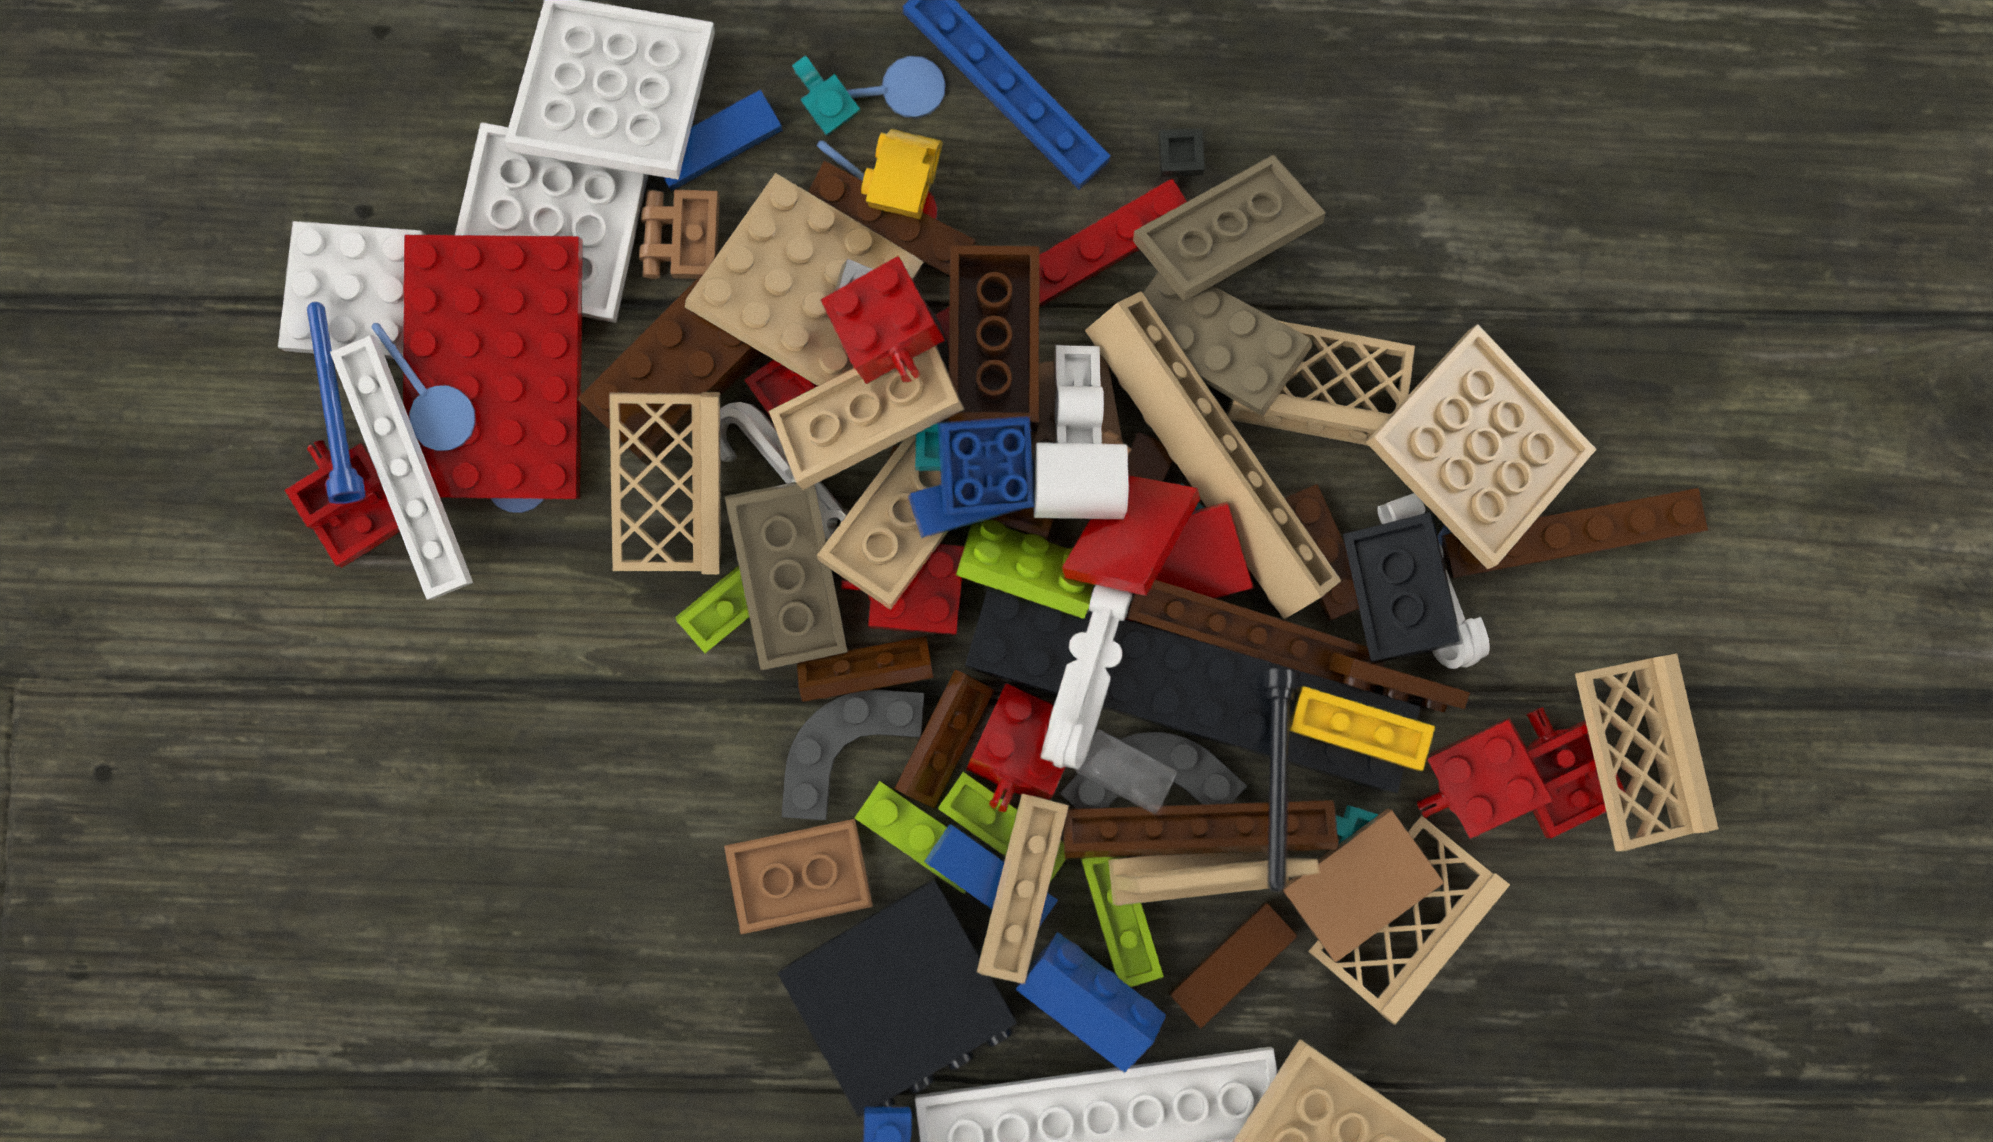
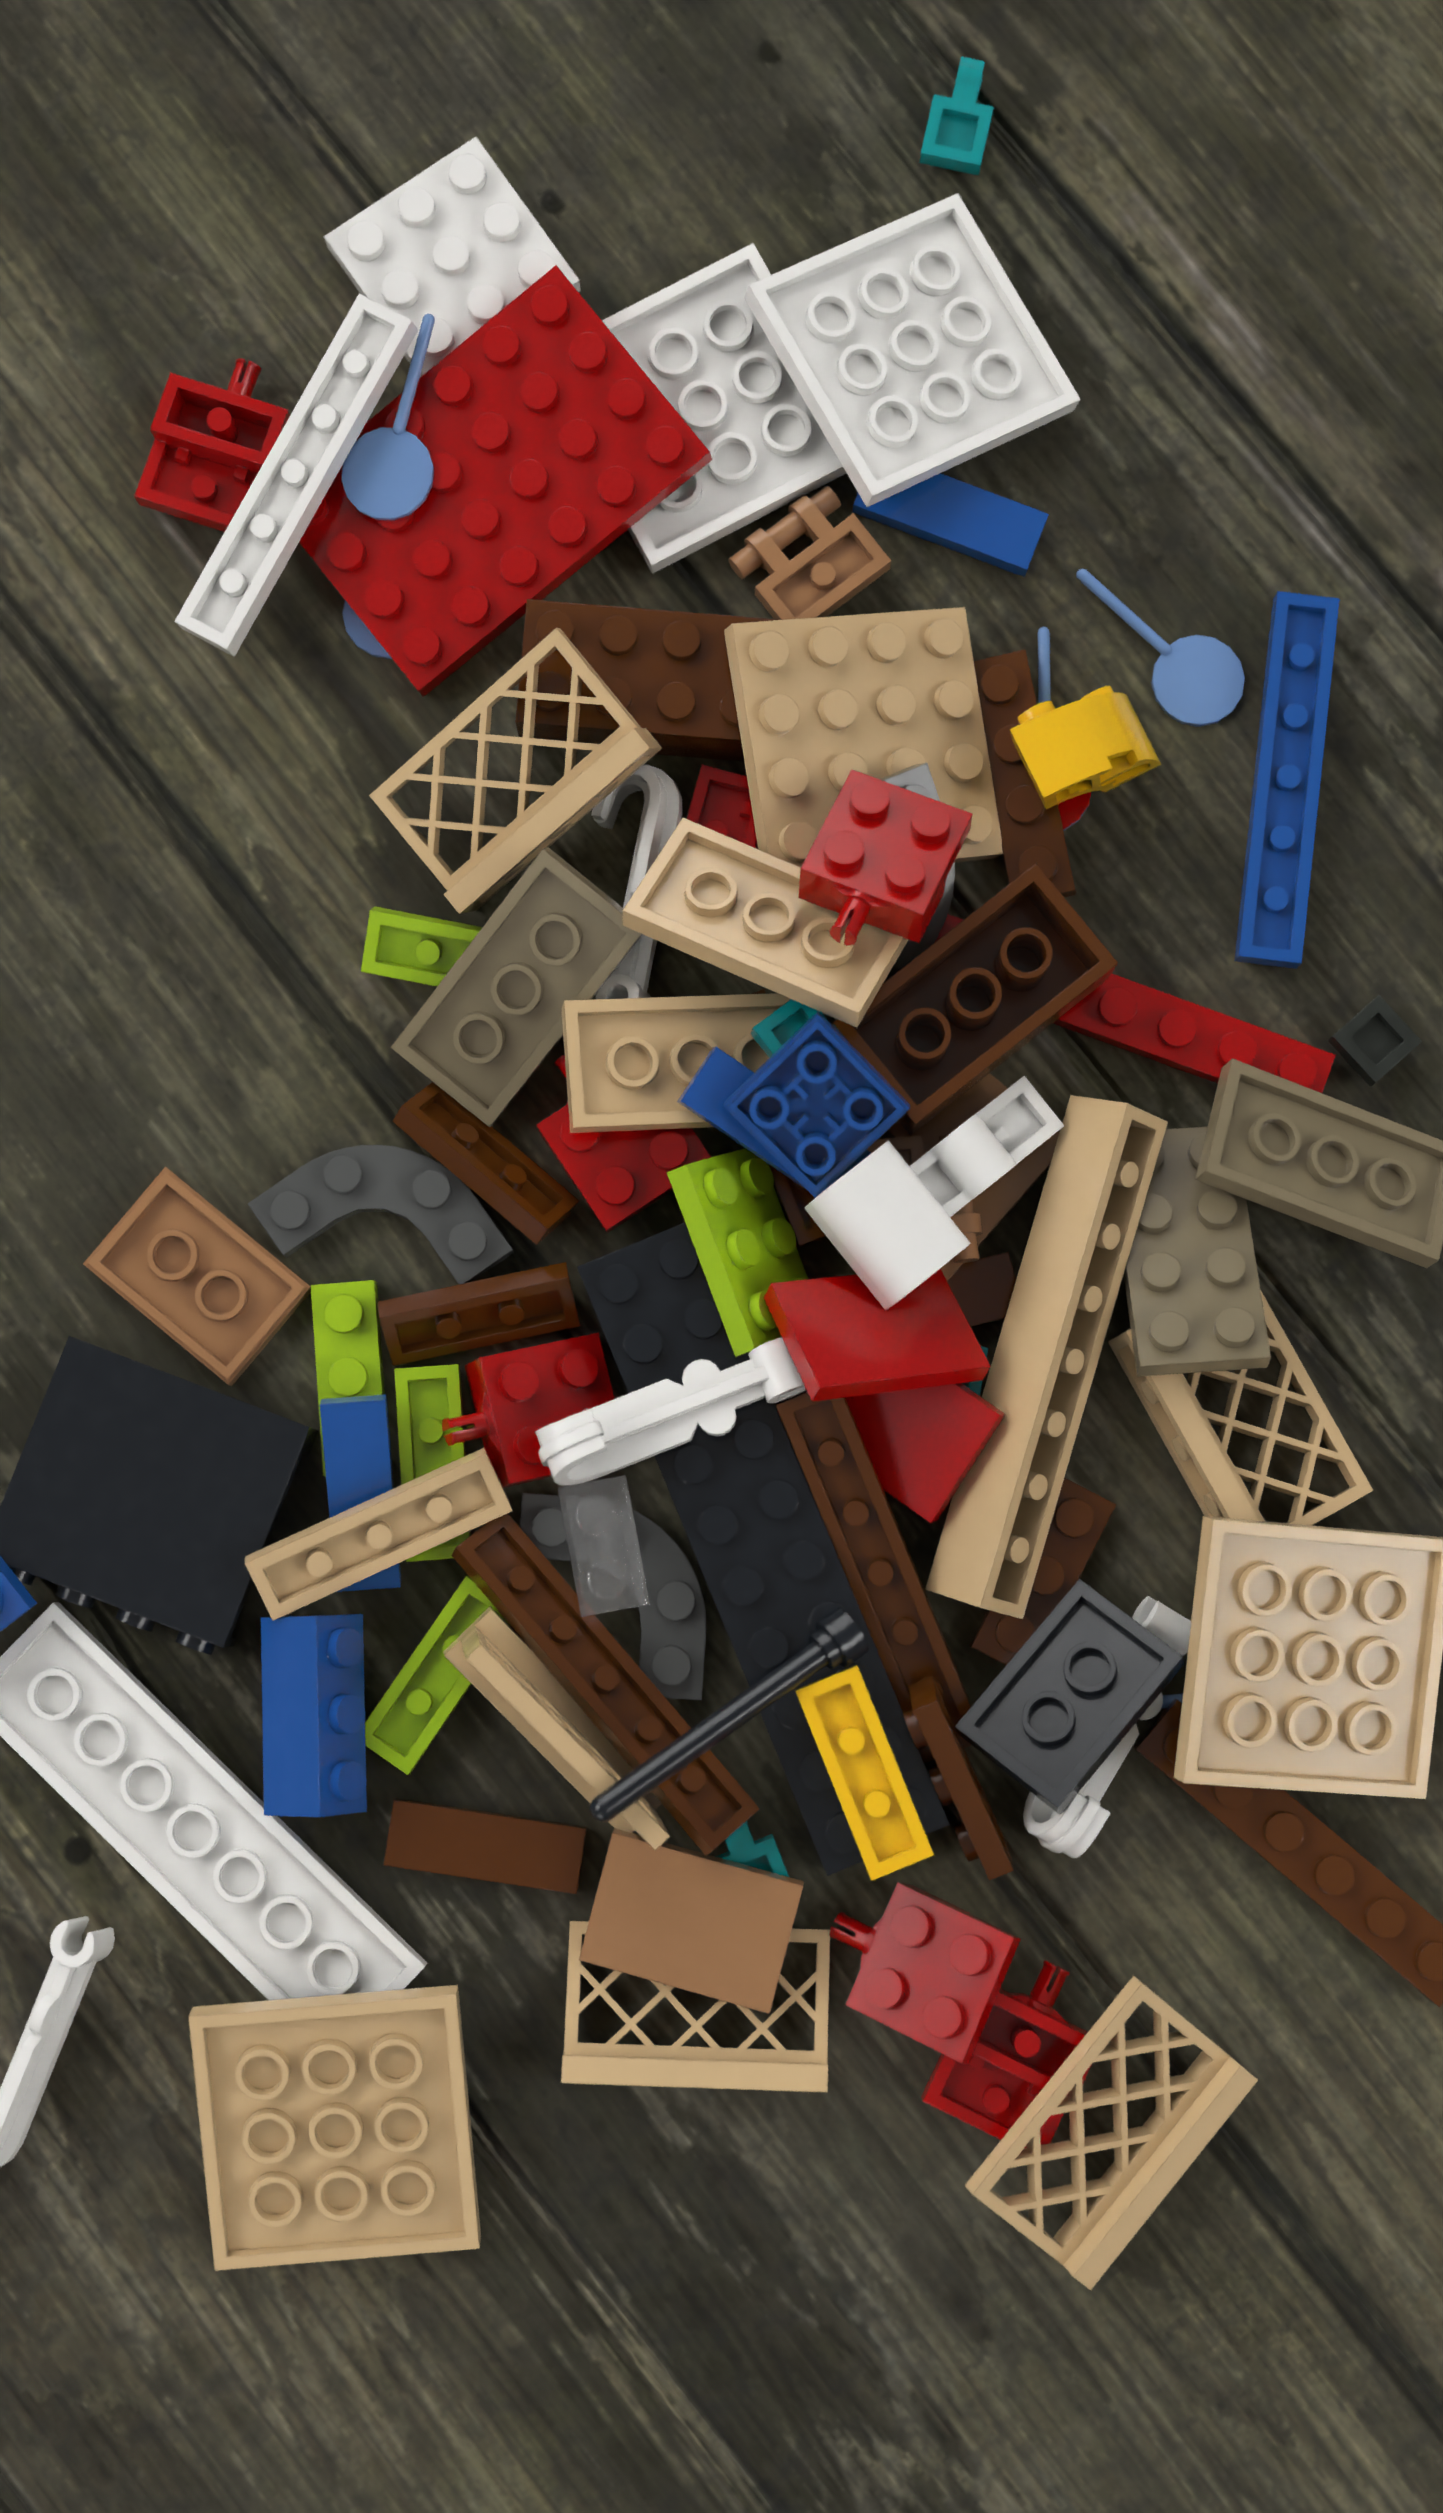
camera: 55 degrees right, 0 degrees up
blue piece [307,302,366,504] -> none
teal plate [792,55,861,137] -> none

